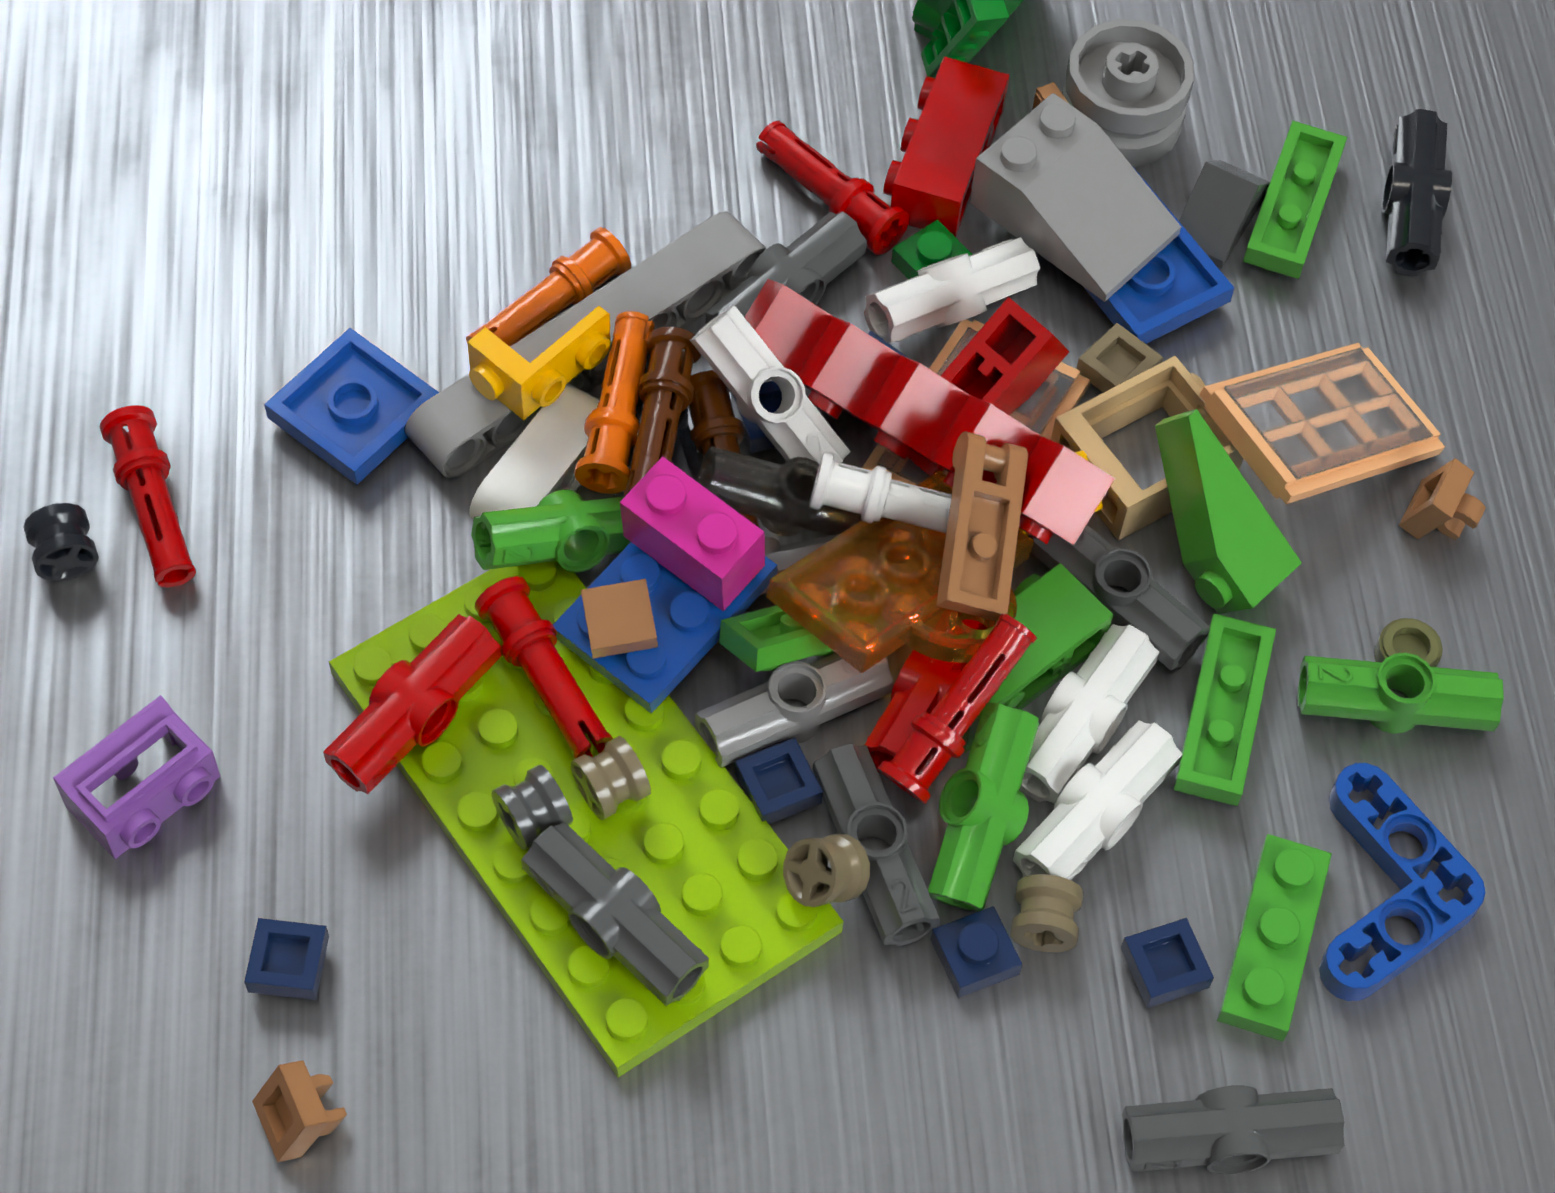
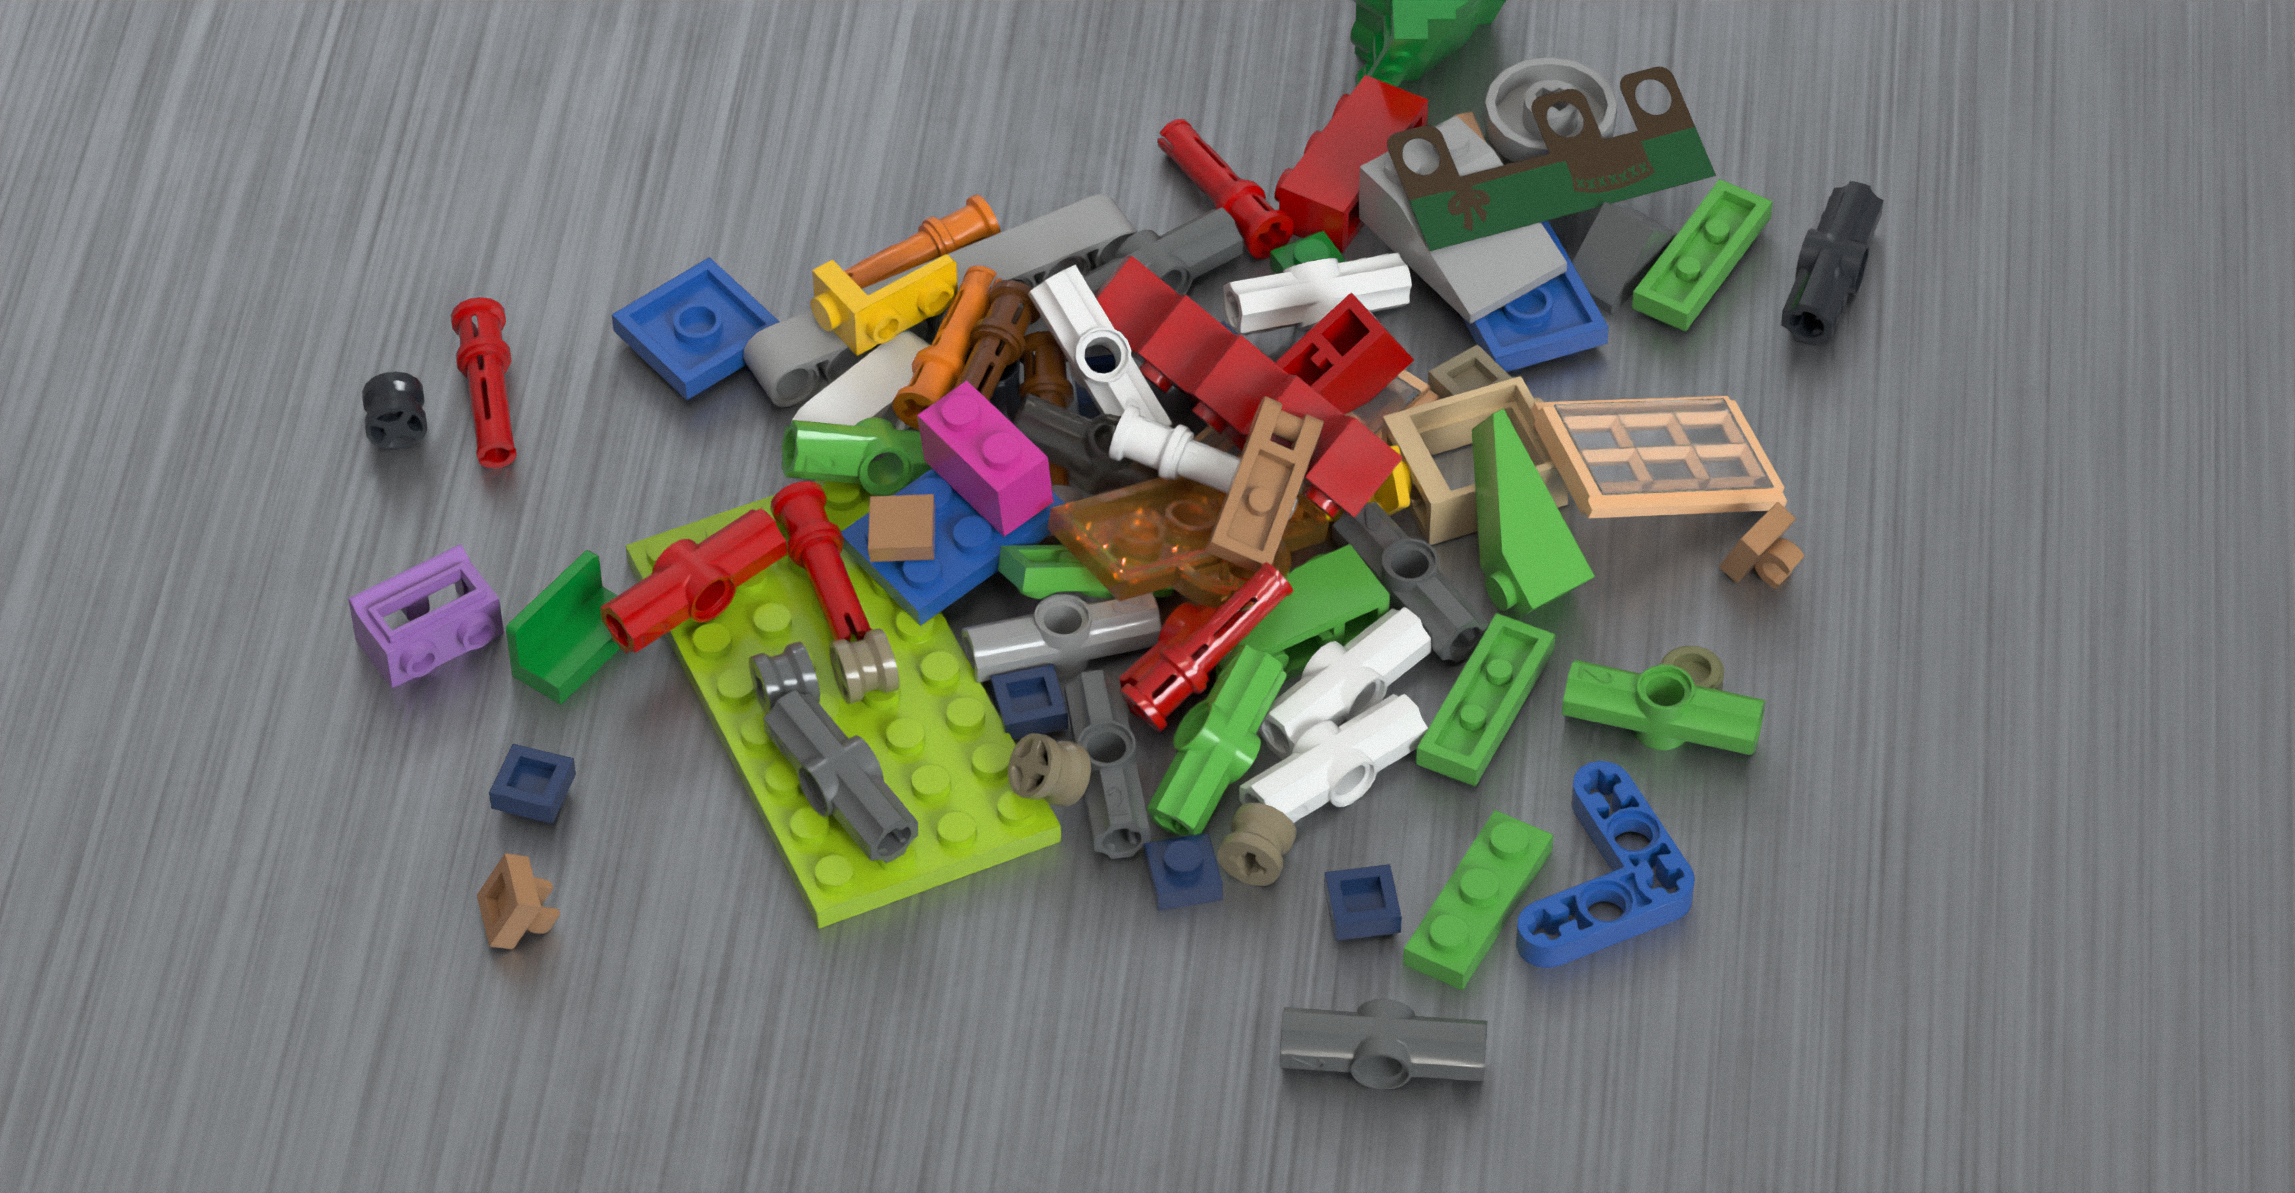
camera: 15 degrees right, 10 degrees down
none -> green panel [506,550,620,705]
none -> piece [1387,66,1716,251]

